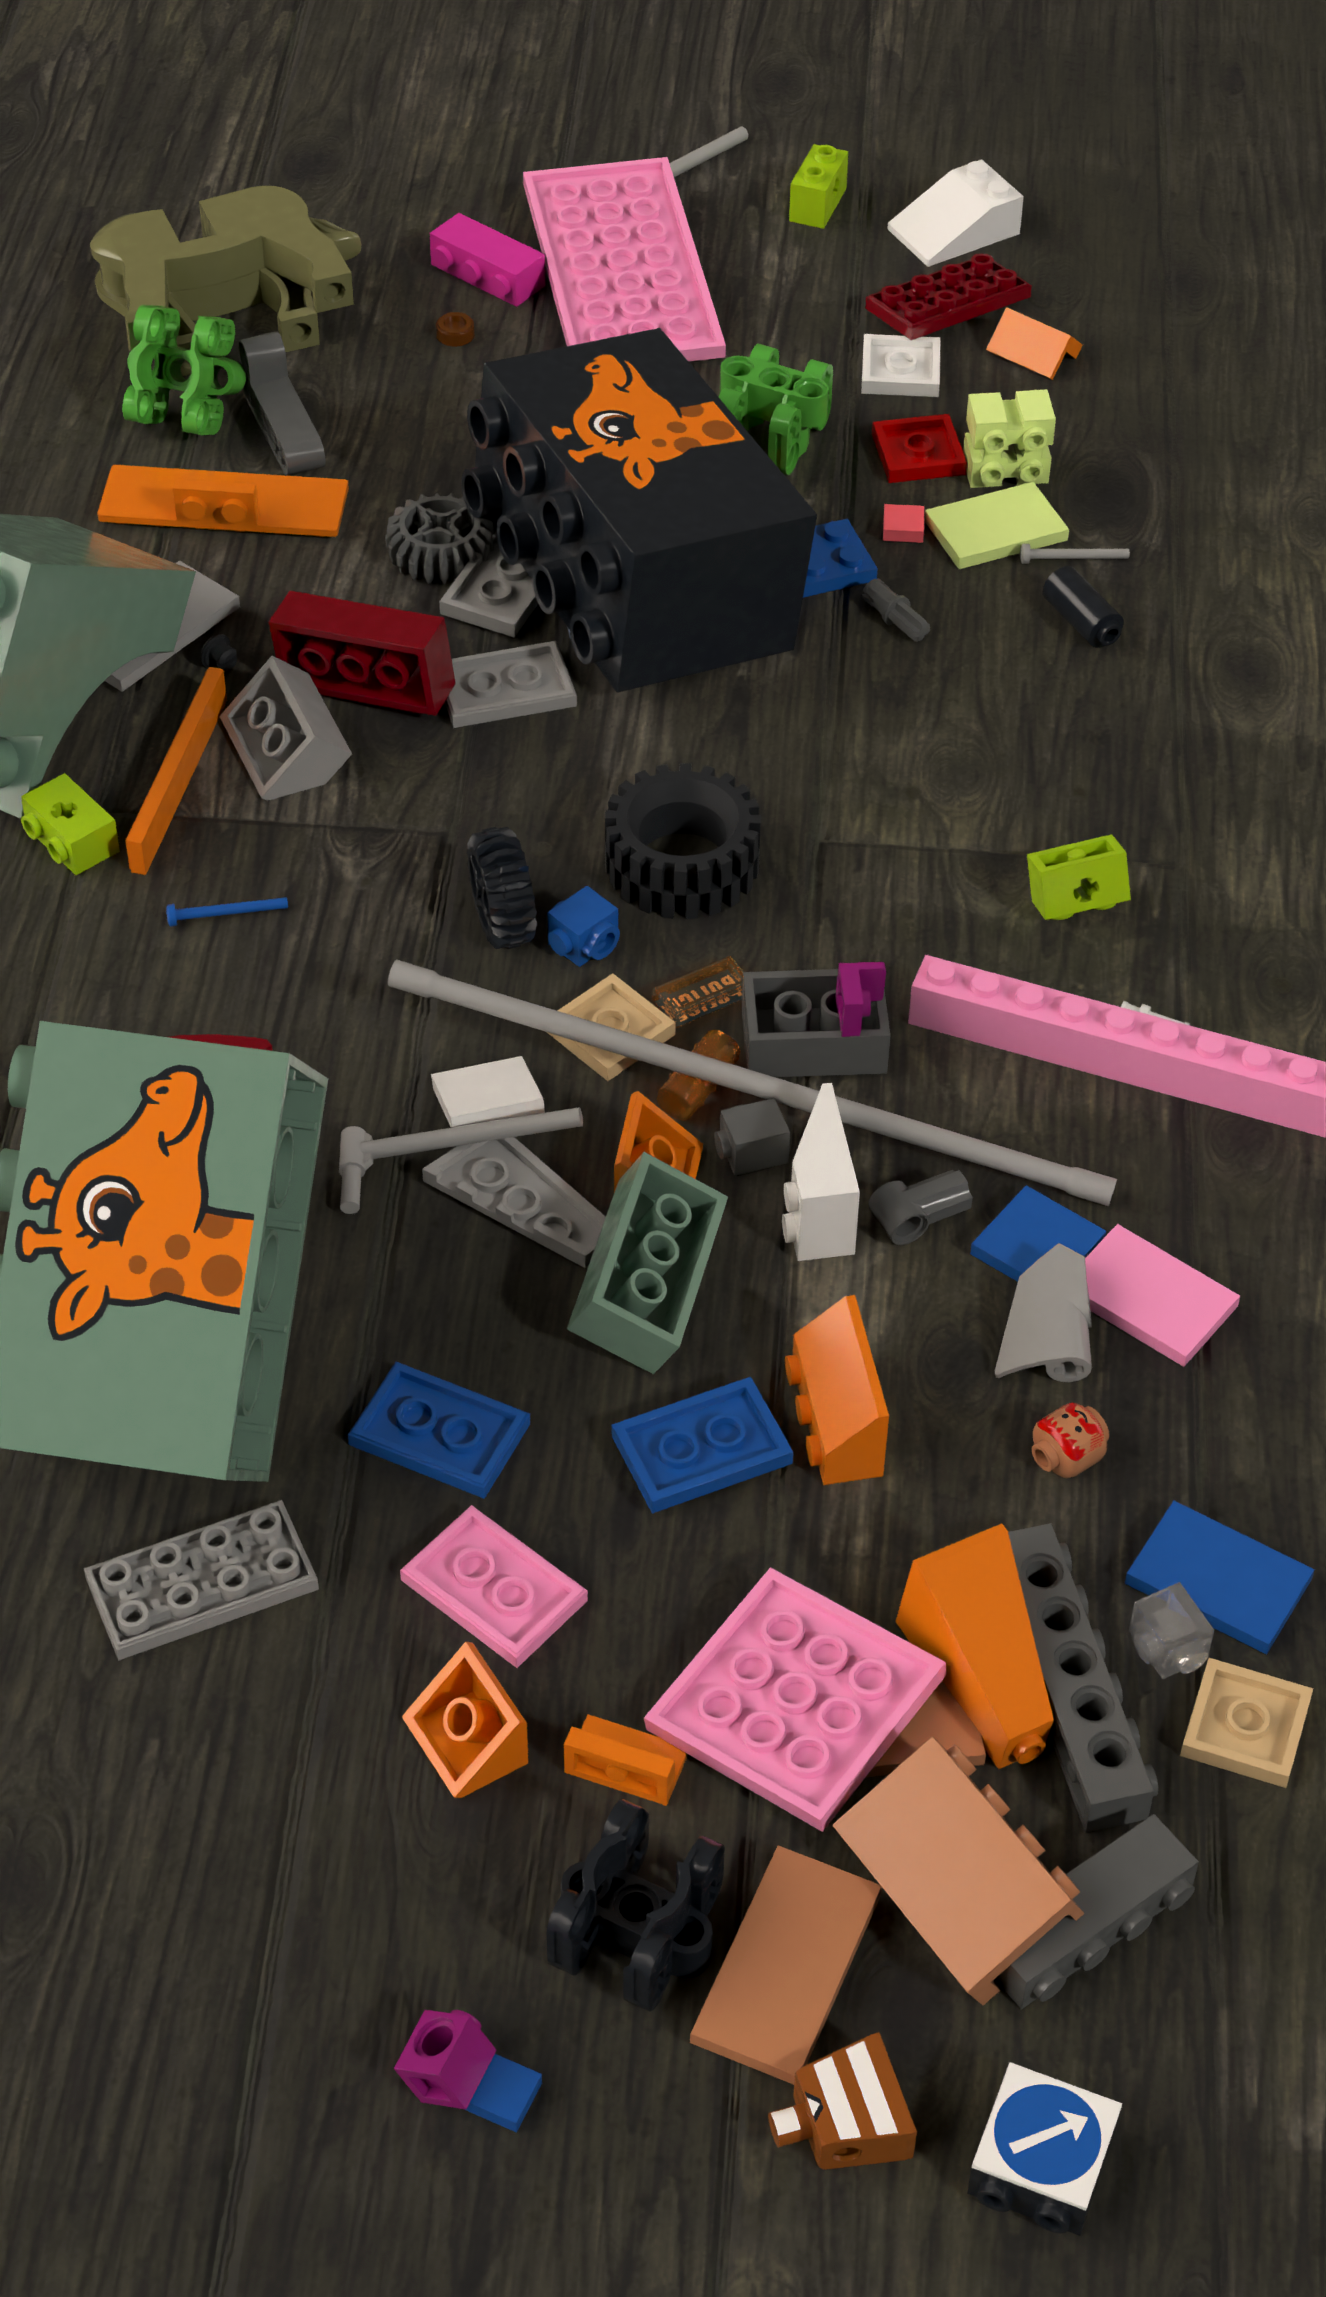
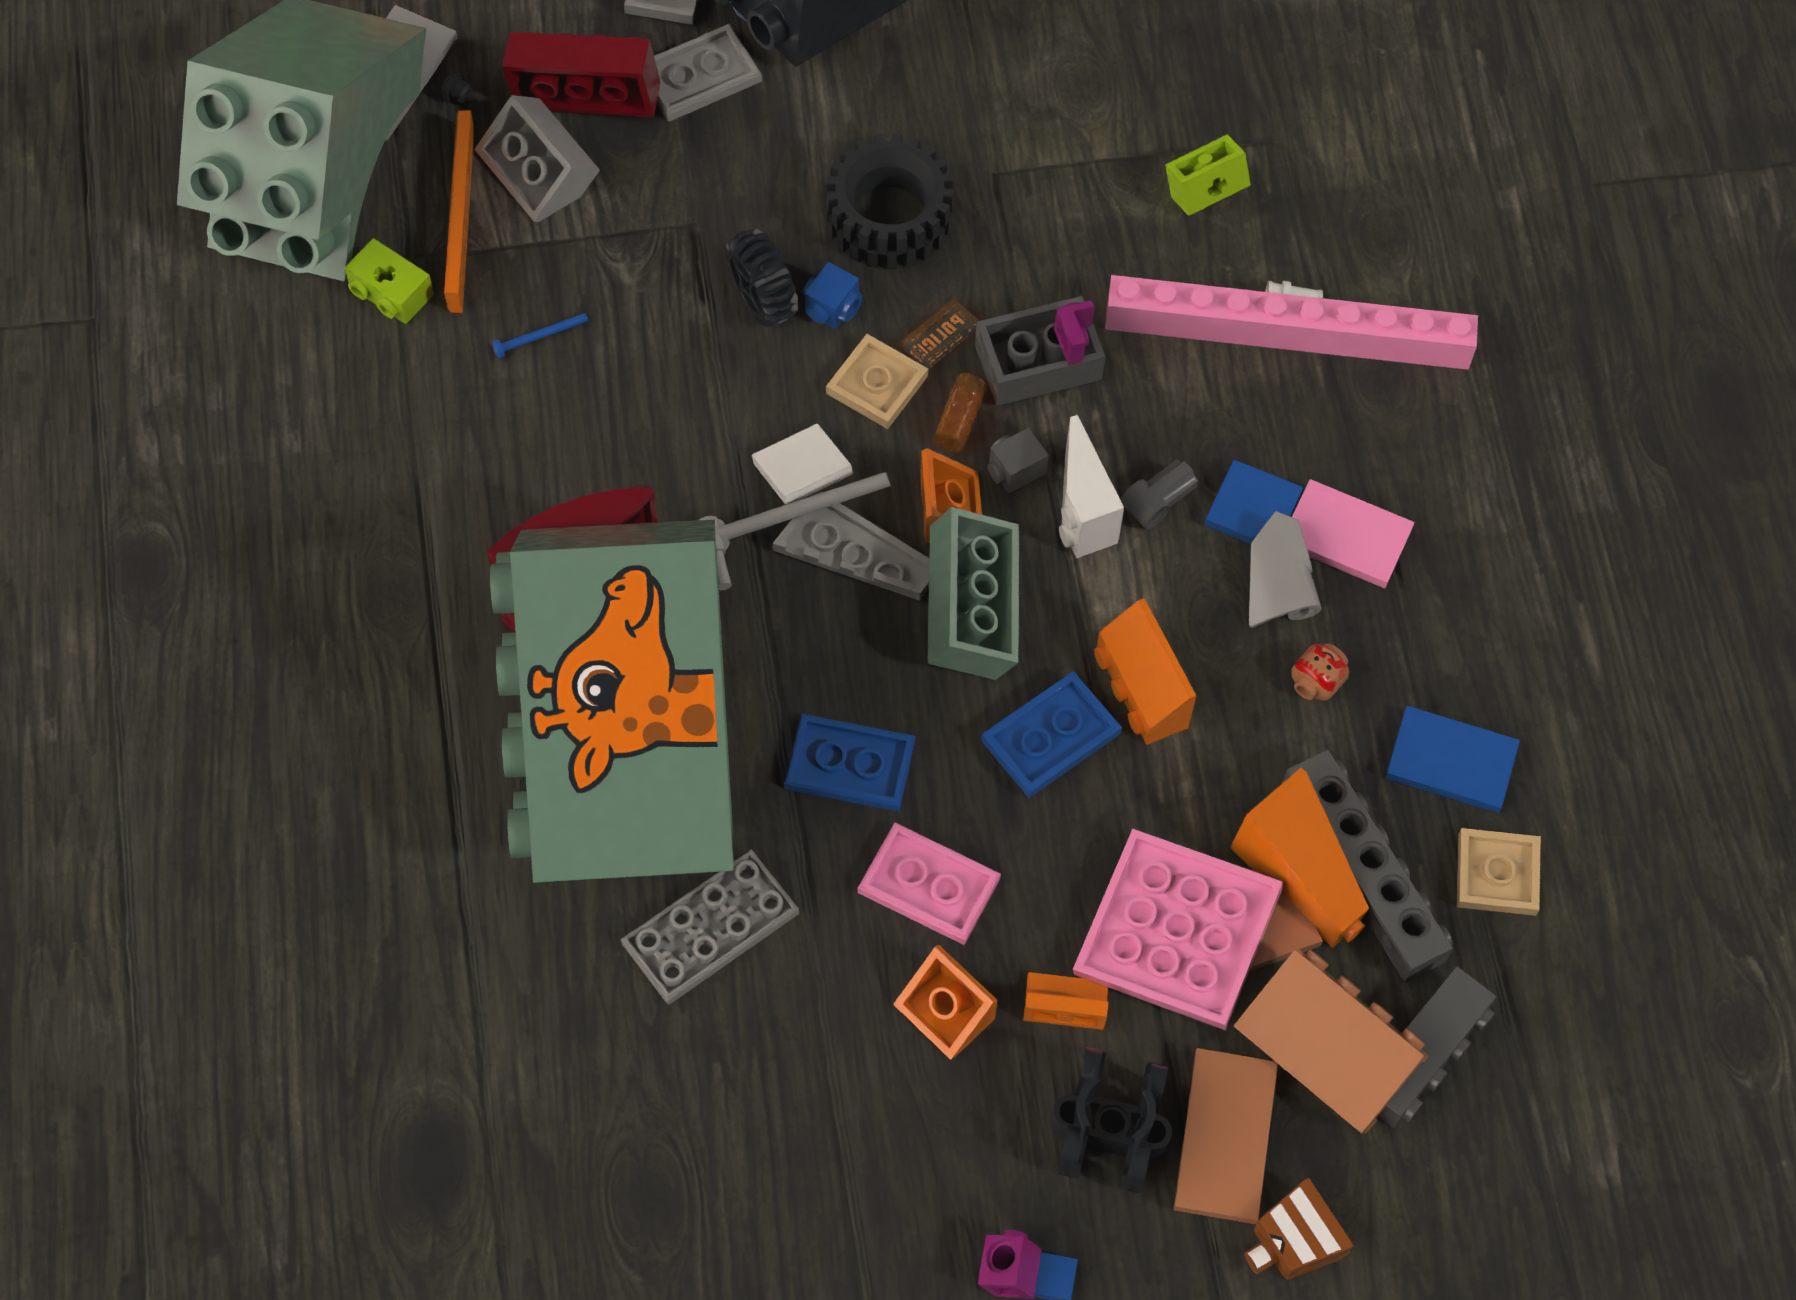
camera: 15 degrees left, 15 degrees up
light grey piece [388,959,1117,1207] -> none
piece [967,2062,1122,2236] -> none
clear brick [1129,1582,1214,1679] -> none

